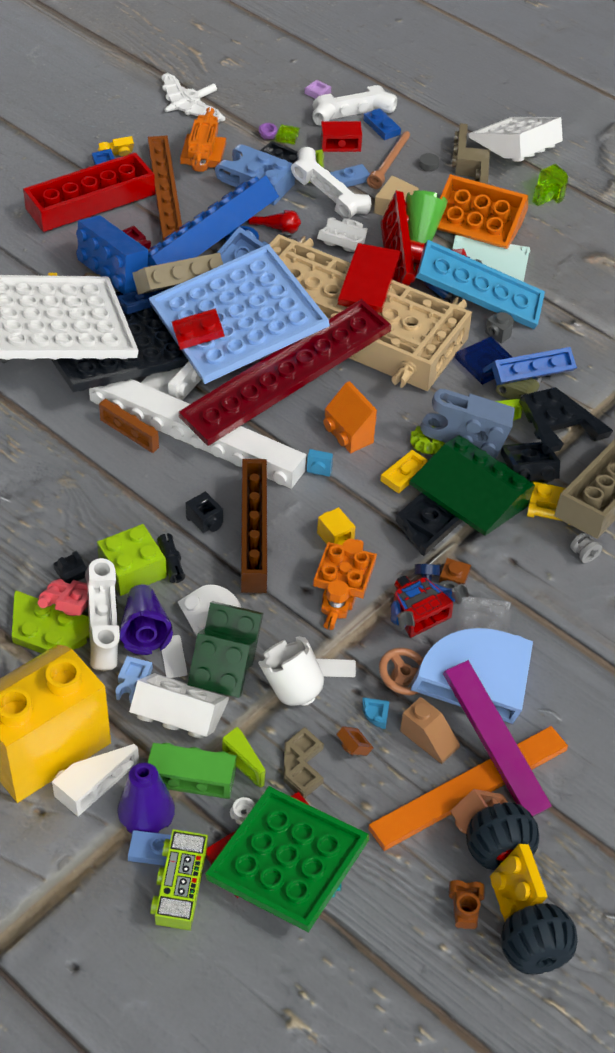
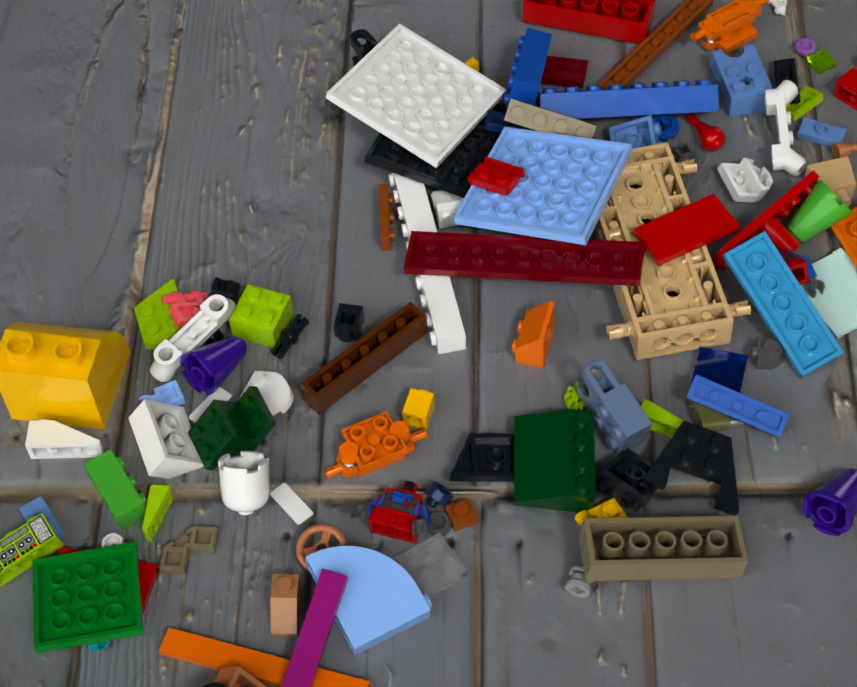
camera: 55 degrees right, 5 degrees up
dark purple cone [117,763,175,834] -> none
dark azure plate [307,449,333,477] -> none
dark orange plate [336,726,373,756] -> none
dark azure tile [362,697,390,729] -> none
yellow plate [380,450,429,494] -> none

